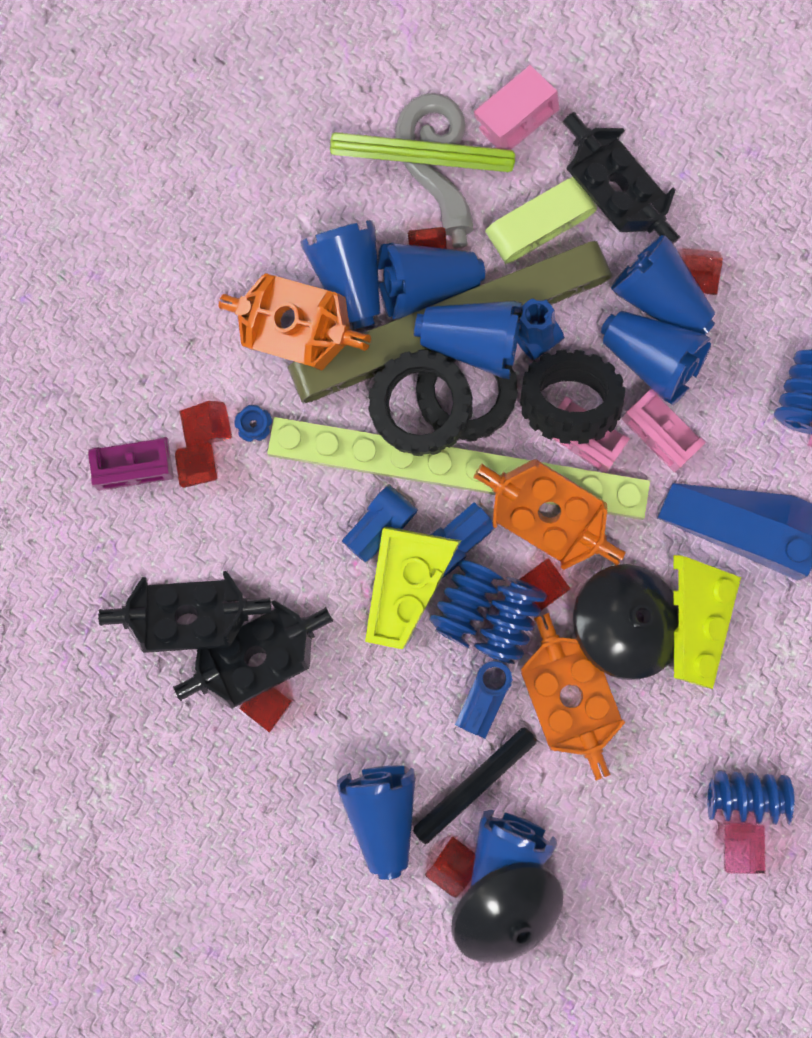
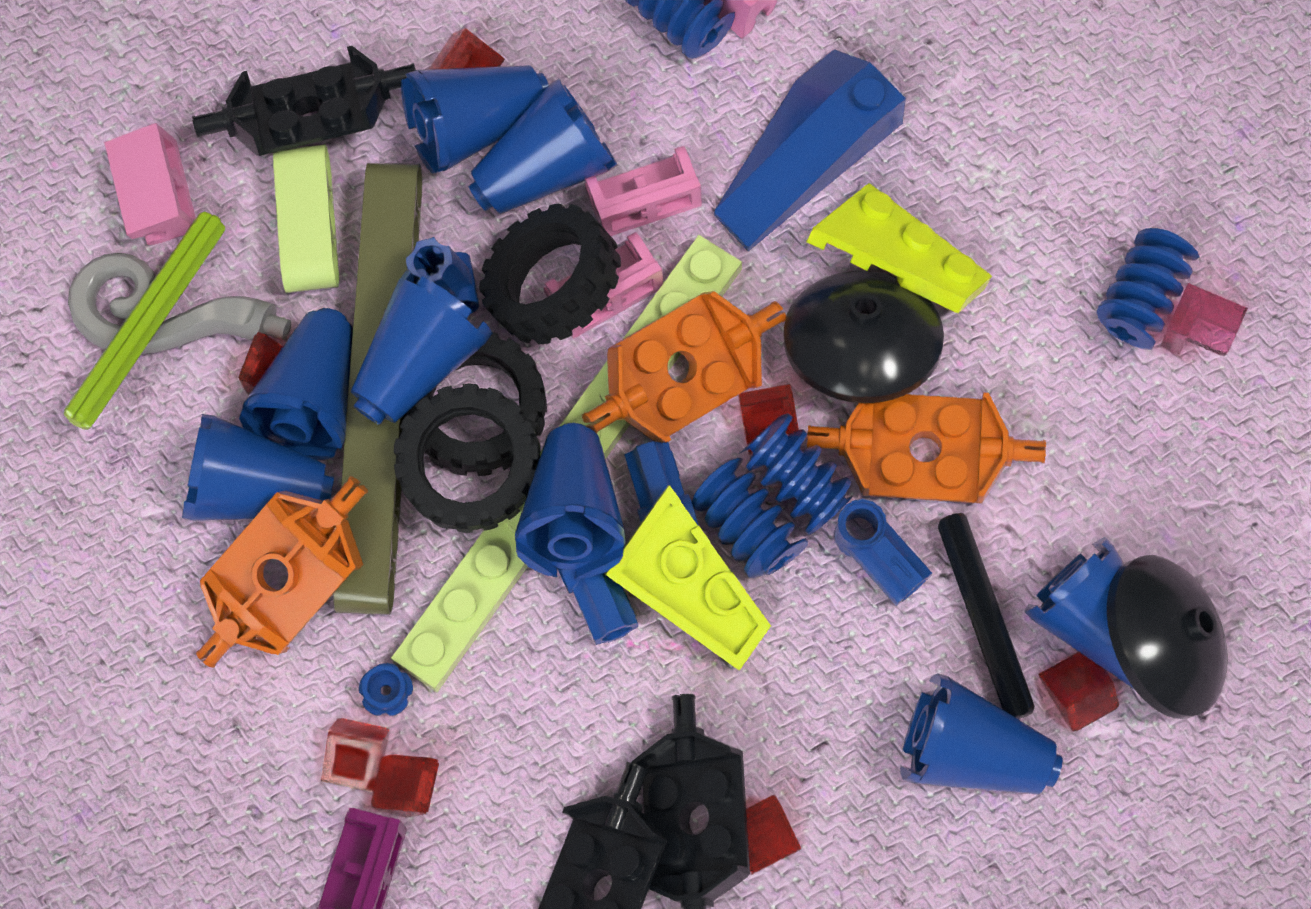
camera: 60 degrees left, 10 degrees down
none -> blue cone [515,423,626,579]

